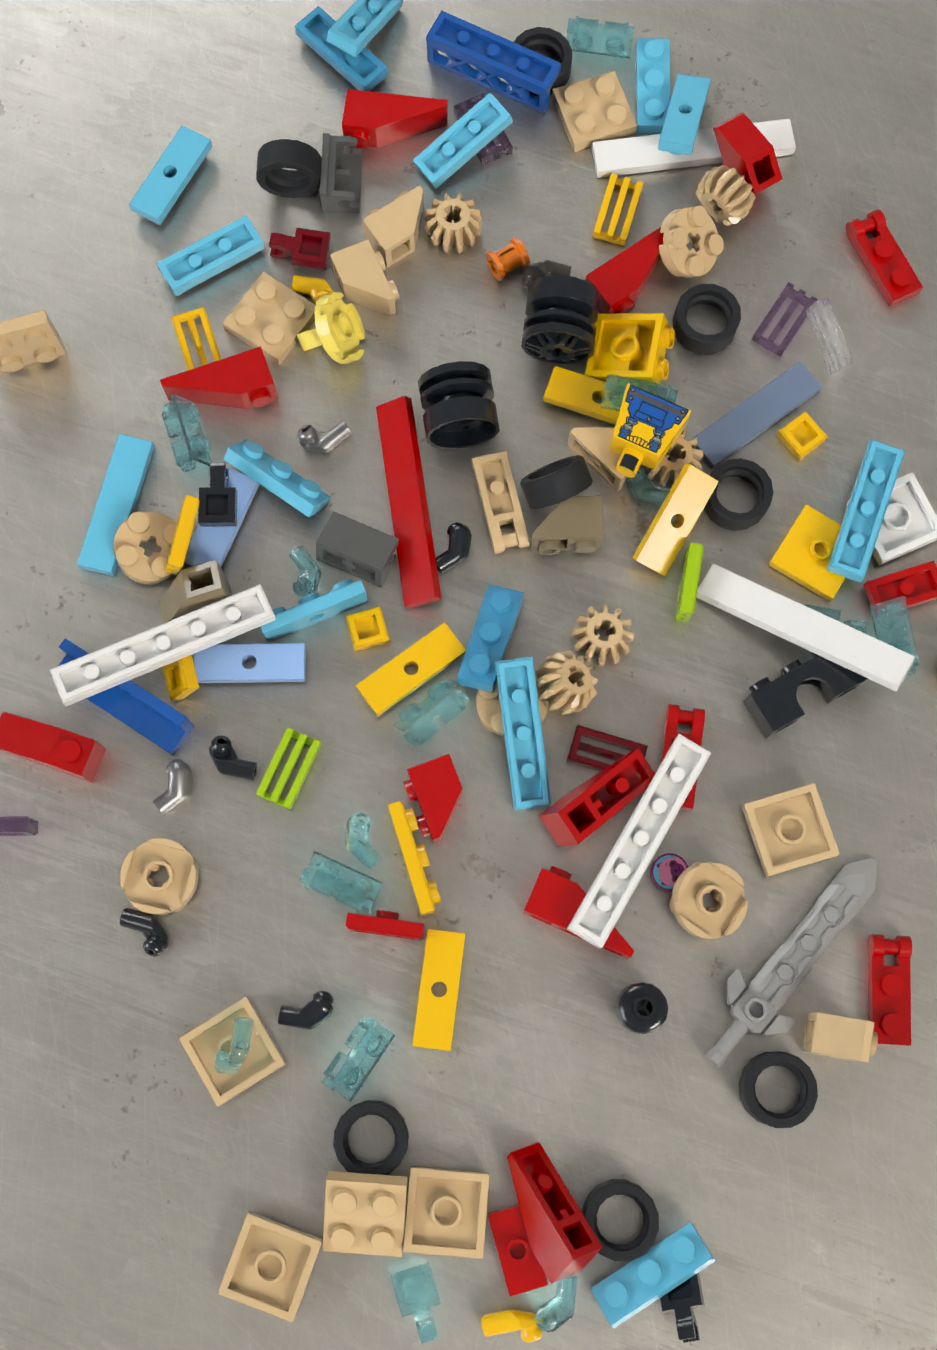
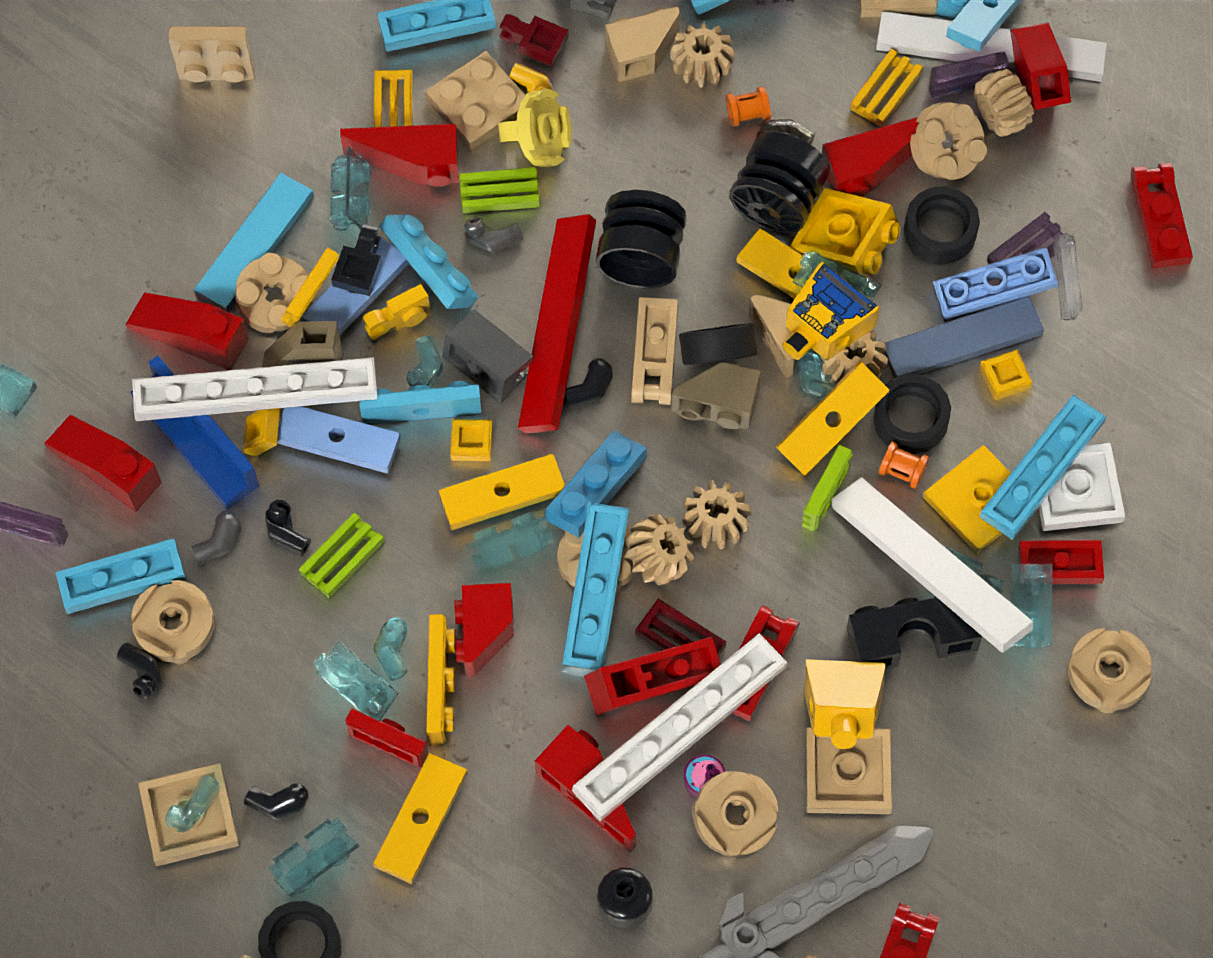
camera: 20 degrees right, 10 degrees down
tan slope [330,239,399,316] -> none
none -> medium azure plate [55,538,186,614]
none -> red slope [126,292,249,370]
none -> yellow plate [362,284,431,340]
none -> lime tile [459,167,540,214]
none -> yellow torso [804,659,885,749]
none -> orange bush [878,441,930,490]
none -> clear purple tile [929,52,1009,99]
none -> light blue tile [933,247,1058,321]

